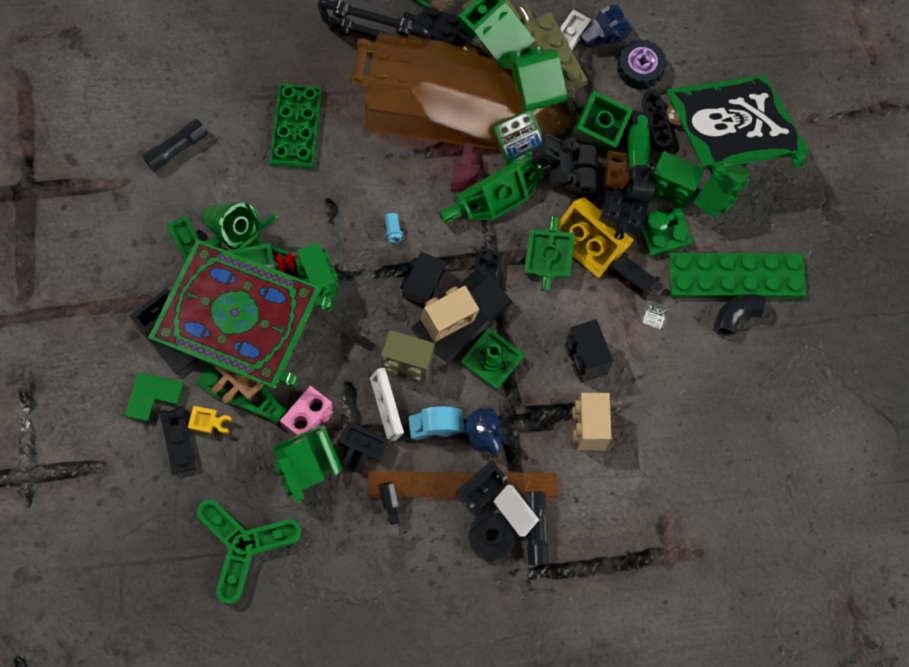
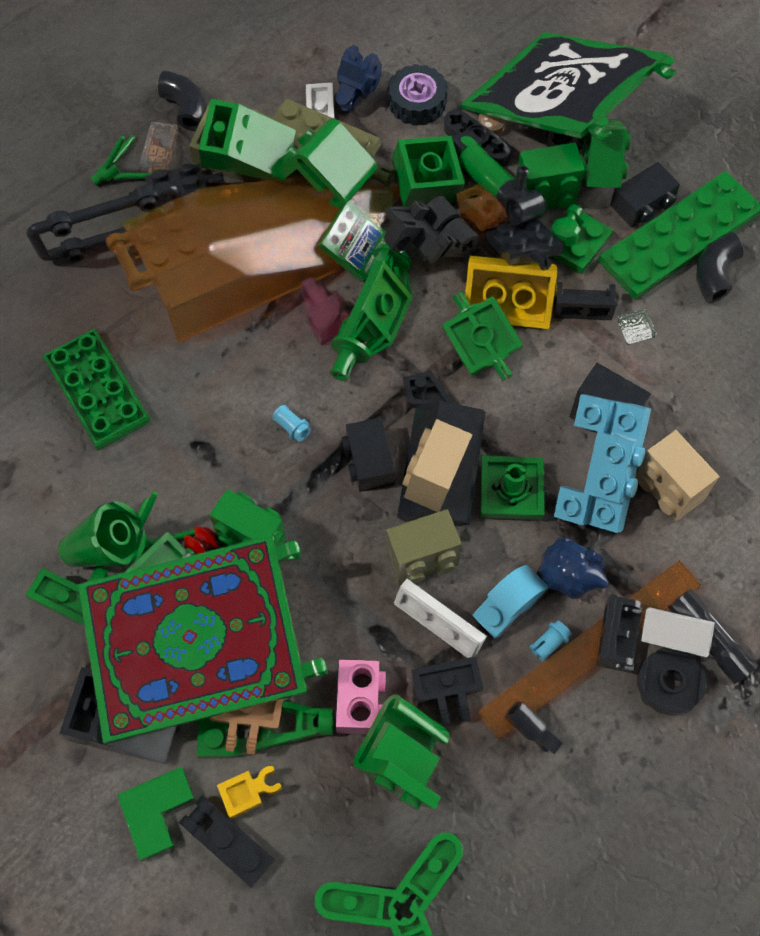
camera: 30 degrees left, 5 degrees down
none -> medium azure pin [529,620,572,662]
none -> medium azure bracket [554,394,651,533]
none -> black brick [610,162,680,228]

